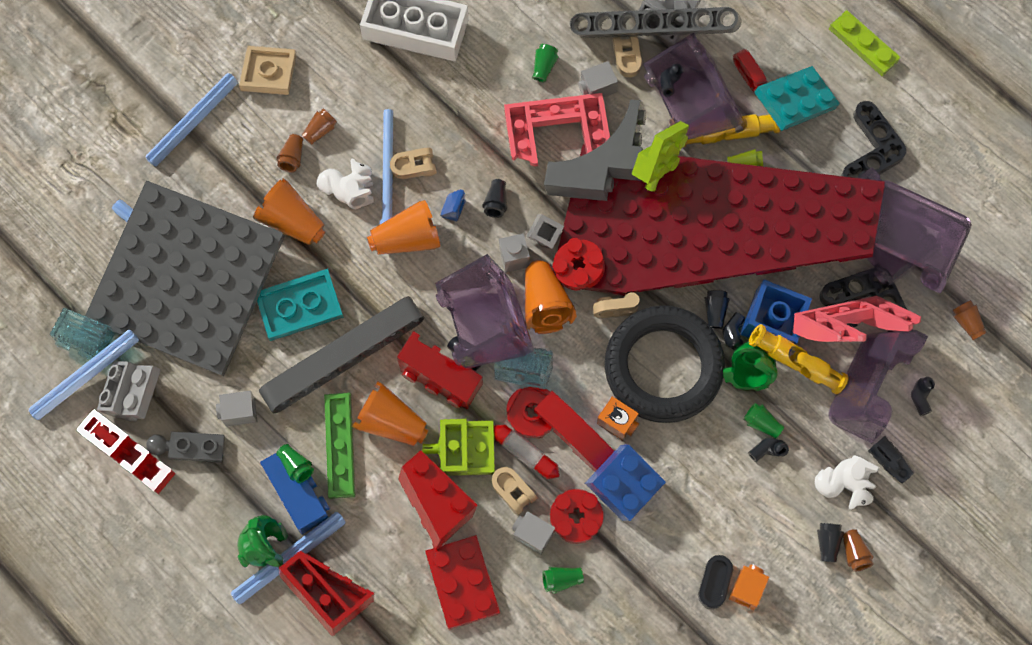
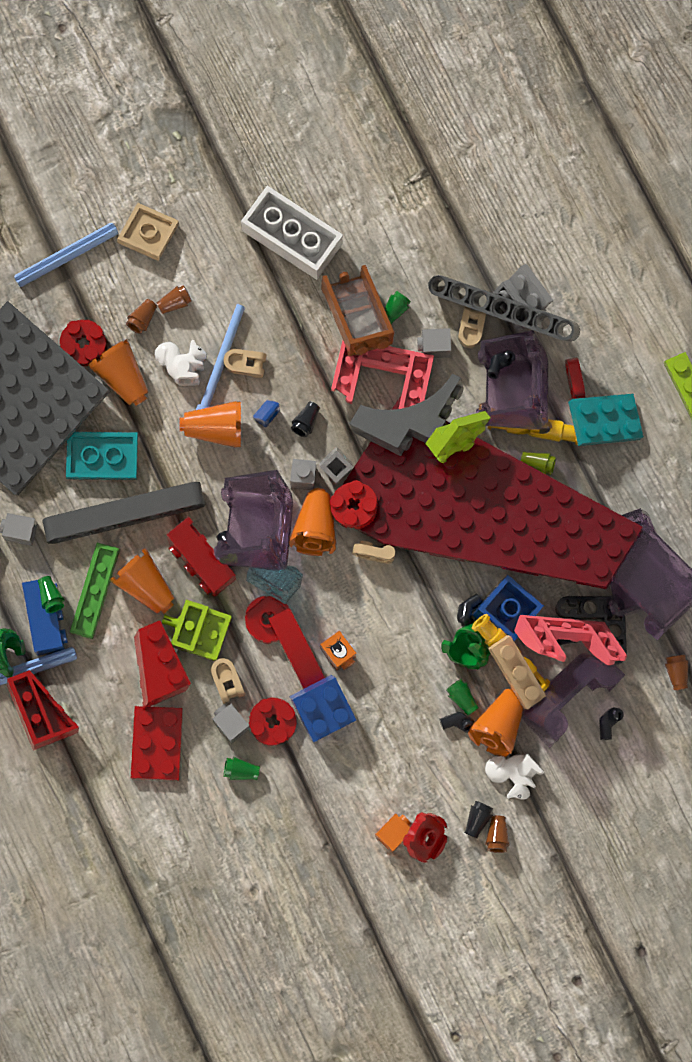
camera: 15 degrees right, 5 degrees up
piece [494,425,560,479] -> none
black tyre [605,306,725,423] -> none
black tile [698,555,733,609] -> none
black cone [704,290,730,329] -> none
black beam [841,101,907,180] -> none
black hinge [868,435,915,483] -> none
none -> red plate [60,319,107,366]
none -> door [321,265,394,356]
none -> red plate [403,812,448,863]
none -> orange cone [468,688,524,757]
none -> tan plate [488,635,546,709]

